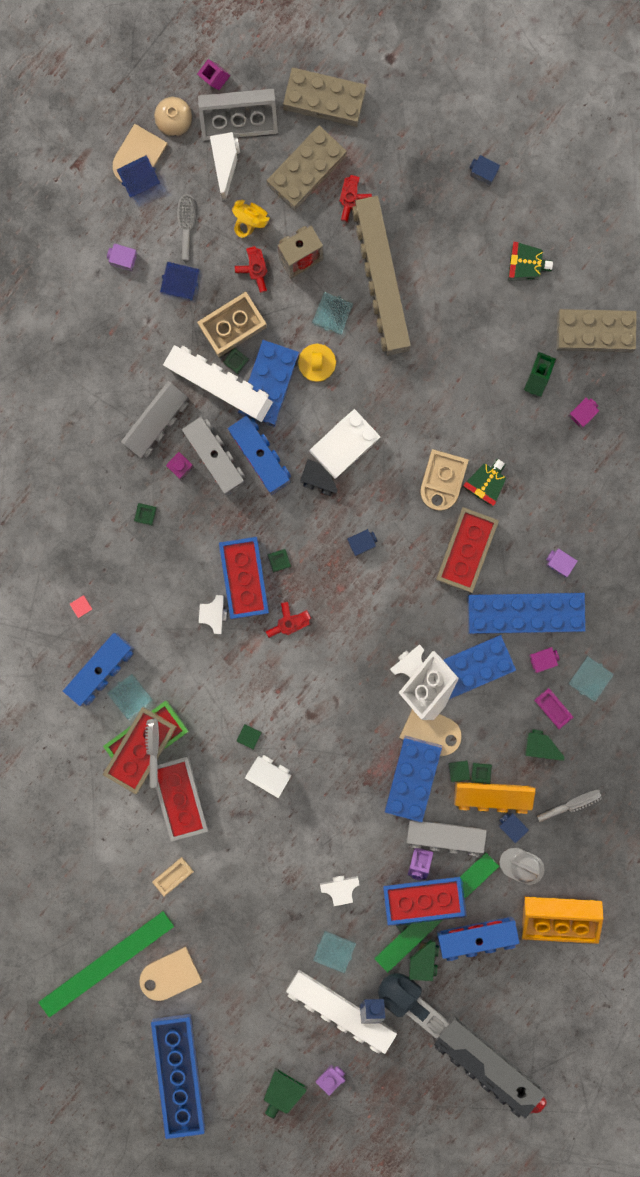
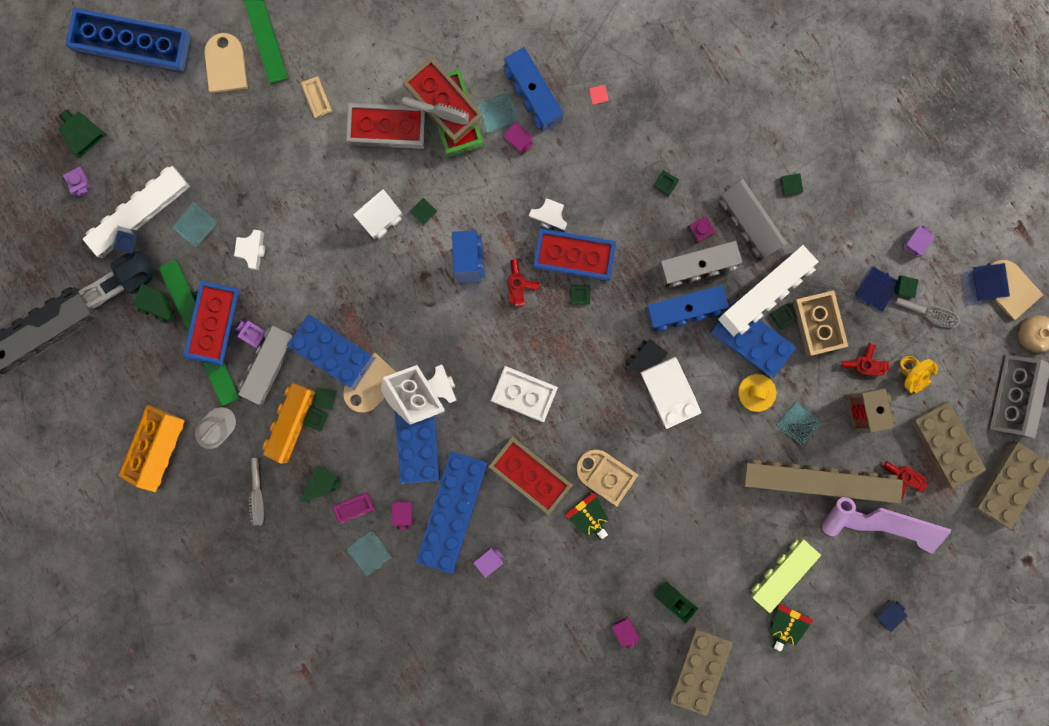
camera: 100 degrees right, 0 degrees up
white slope [210,132,240,201] -> none
dark blue brick [347,529,378,557] -> none
blue brick [436,917,520,961] -> none
dark blue brick [498,812,529,843] -> none
none -> blue brick [452,231,485,284]
none -> white tile [491,366,558,423]
none -> magenta brick [503,122,533,154]
none -> yellowish green brick [750,538,821,613]
none -> dark green tile [781,173,803,196]
none -> lavender door [822,497,951,554]
none -> dark green tile [895,276,918,298]

